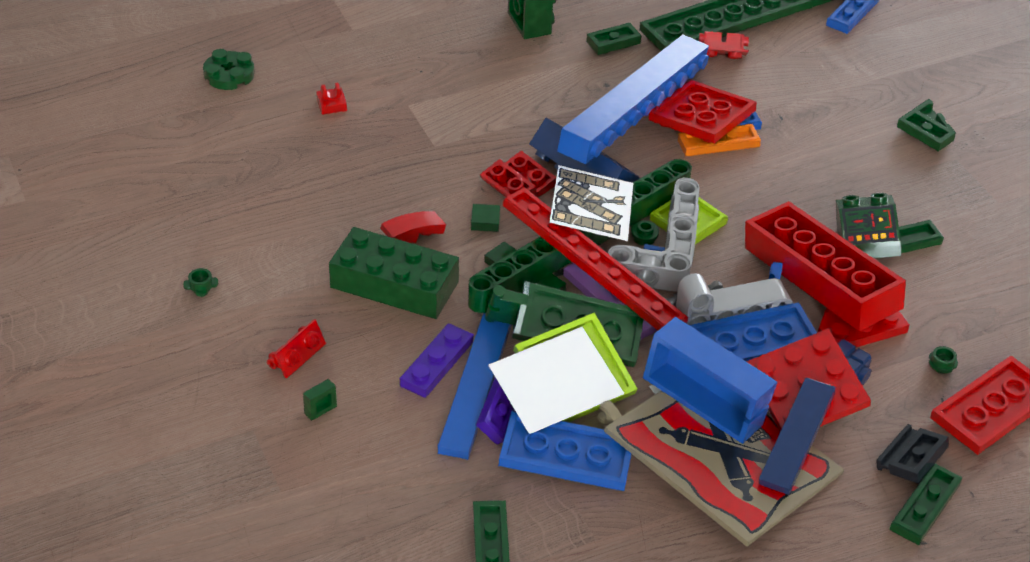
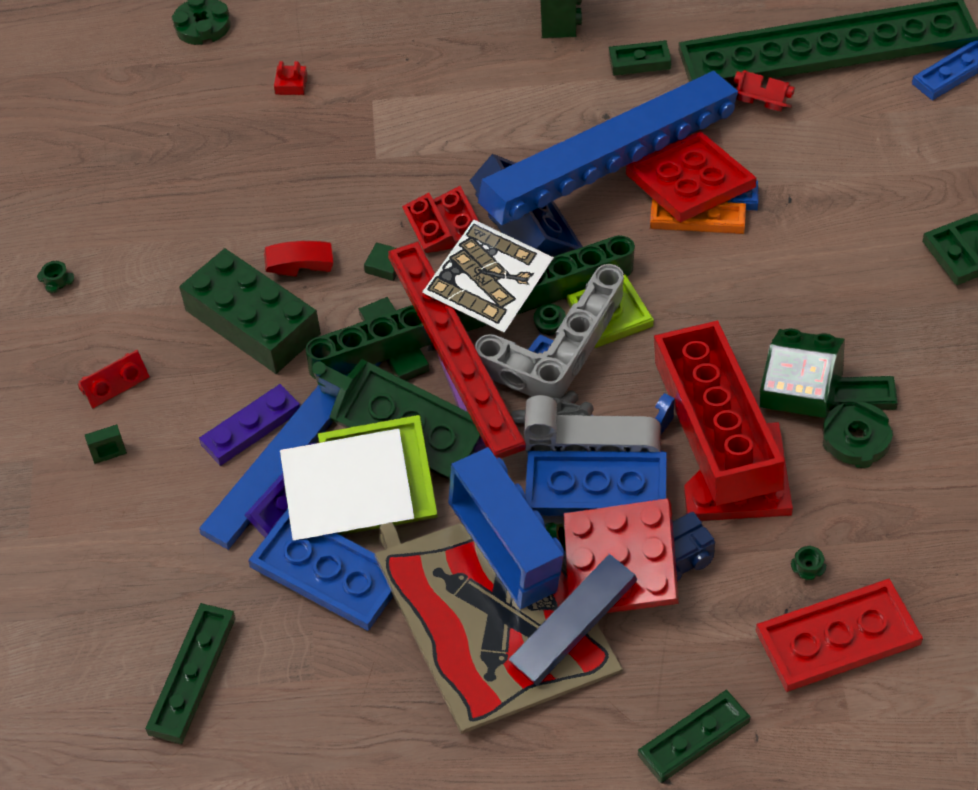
camera: 25 degrees right, 10 degrees up
black plate [876,424,949,483] -> none
none -> dark green plate [823,402,893,469]

